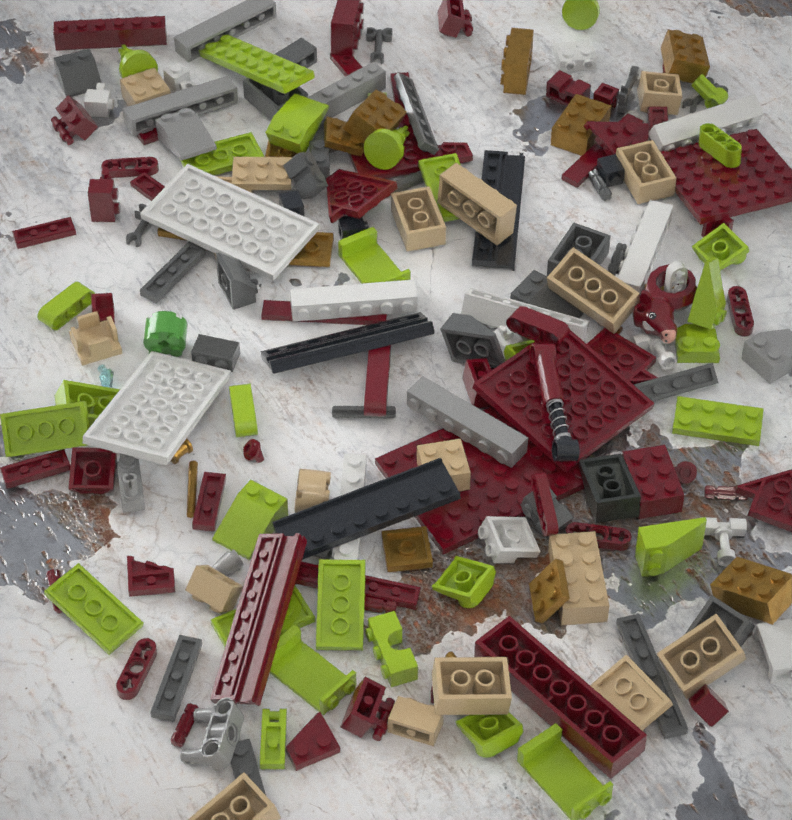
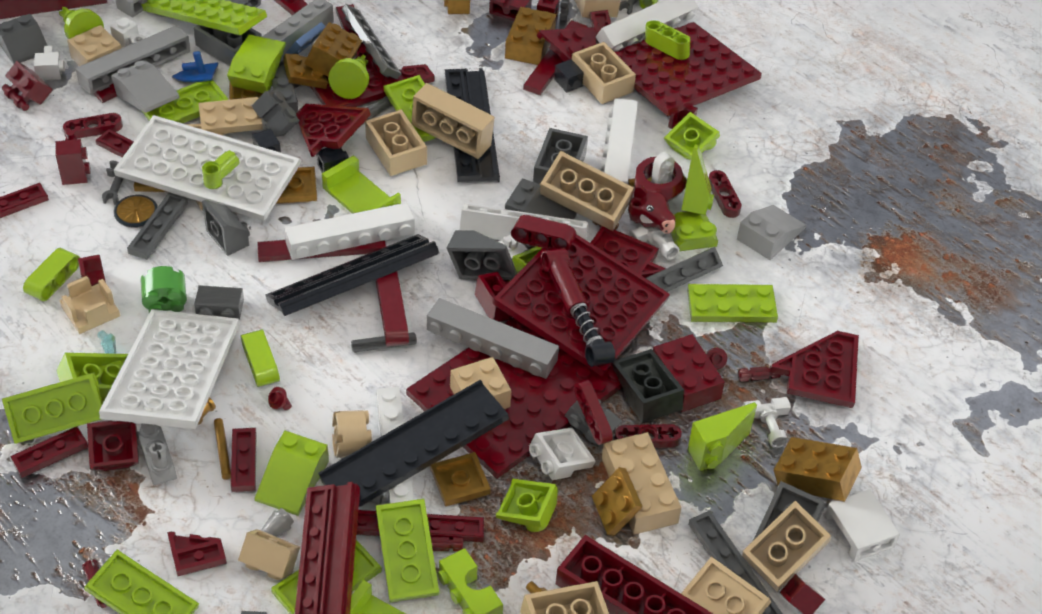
camera: 15 degrees left, 0 degrees up
dark grey axle [588,169,612,201] -> none
dark grey axle [608,243,627,276] -> none
none -> pearl gold wheel [114,194,158,227]
none -> blue shield [172,51,219,82]
none -> lime piece [202,150,240,189]
none -> medium blue tile [283,22,325,57]

